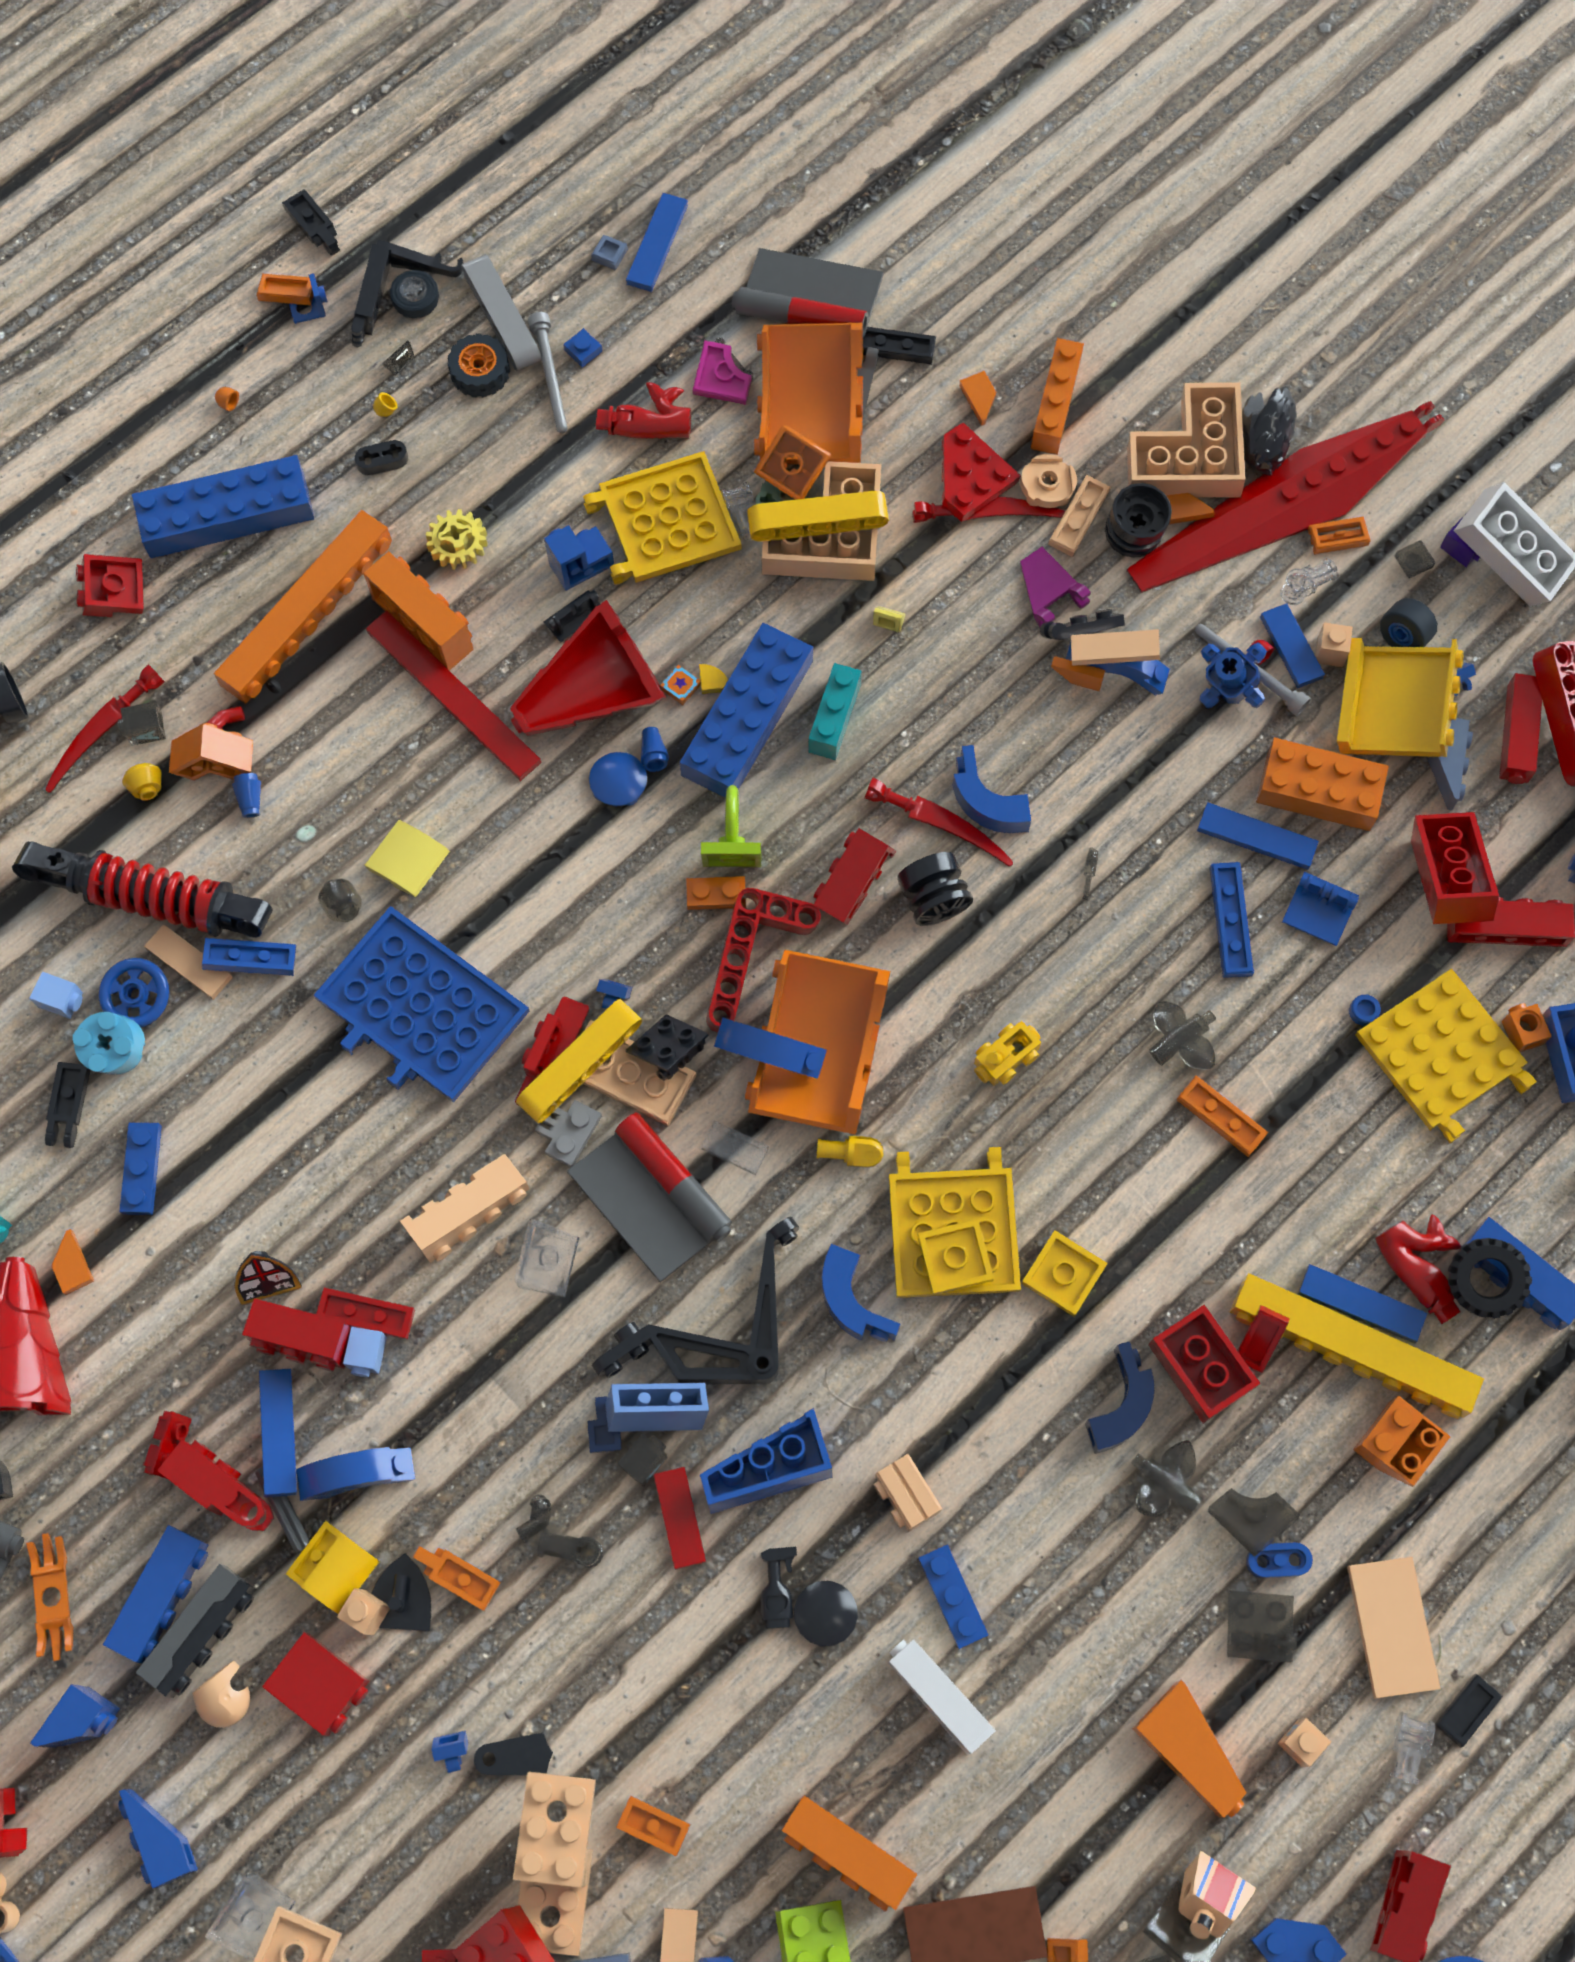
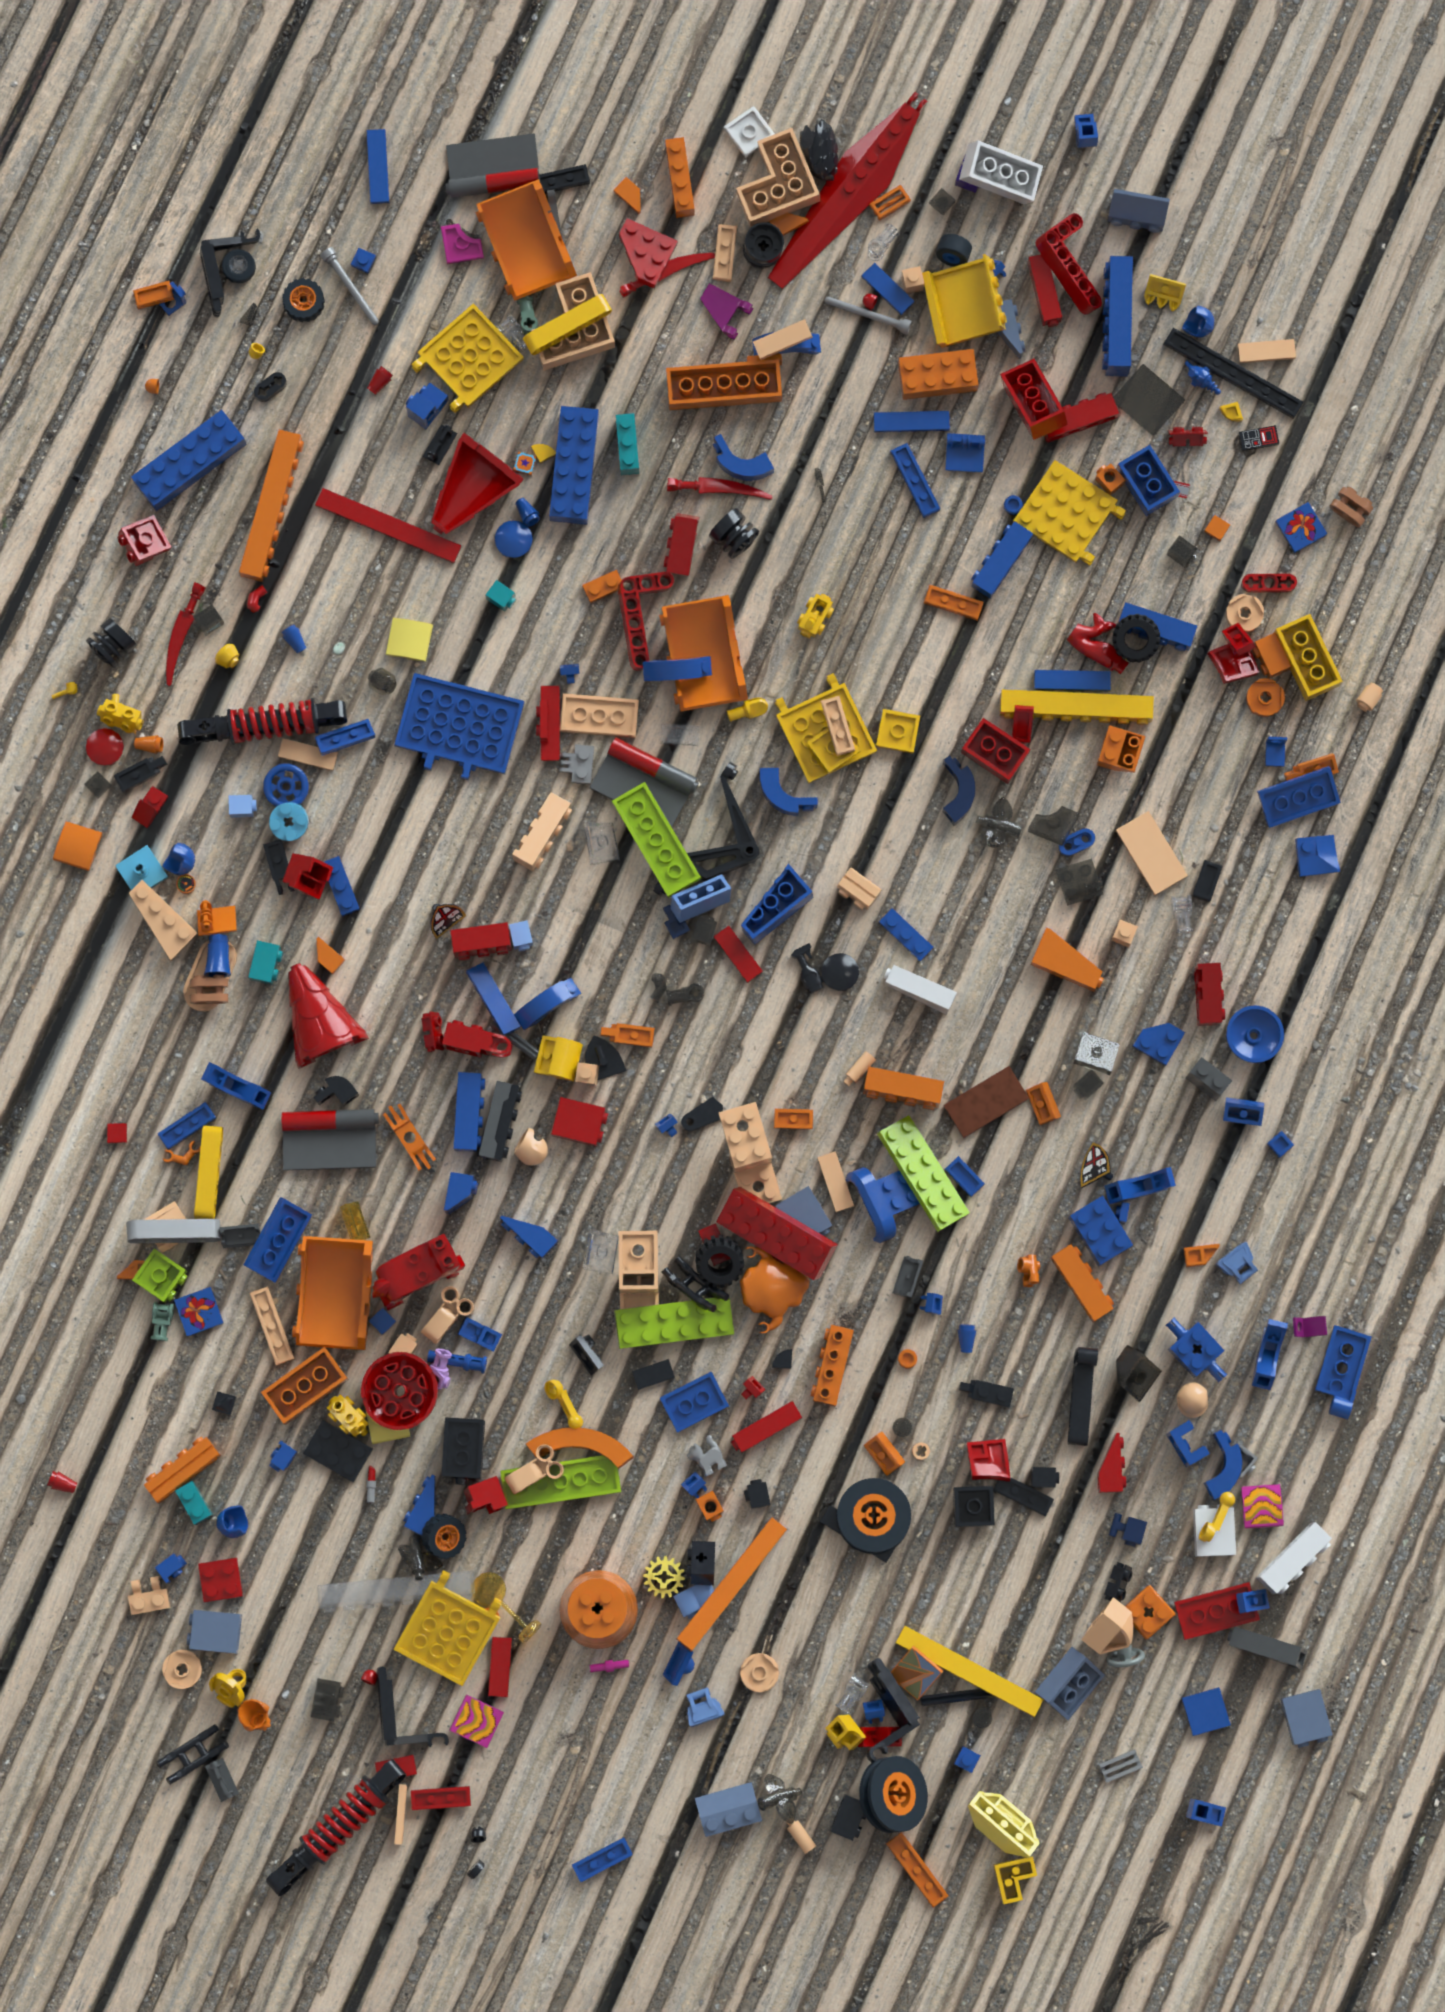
camera: 25 degrees left, 10 degrees up
orange brick [169,723,253,781] -> none
black hinge [282,189,340,256] -> none
red plate [316,1287,415,1340] -> none
orange brick [363,551,474,671] -> none
light yellow gear [426,509,488,570] -> none
light grey beam [461,254,542,371] -> none
yellow beam [516,999,643,1124] -> none
sand blue tile [591,234,628,270] -> none
red piece [596,382,691,439] -> none
black hinge [626,1014,709,1081] -> none
lime tile [701,785,762,867] -> none
orange brick [754,424,831,500] -> none
light yellow slope [873,606,905,632] -> none
light nougat plate [1020,454,1077,508] -> none
black plate [1040,609,1125,640] -> none
clear smoke plant [1149,1001,1216,1070] -> none
light nougat torso [1178,1851,1256,1939] -> none
blue piece [1199,643,1267,709] -> none
none -> red plate [282,853,334,900]
none -> red cone [367,366,393,395]
none -> teal brick [485,580,516,612]
none -> lime plate [612,782,702,898]
none -> orange brick [666,359,782,410]
none -> white tile [724,106,775,158]
none -> light nougat tile [821,696,855,756]
none -> light nougat cylinder [843,1051,876,1087]
none -> blue brick [971,521,1033,599]

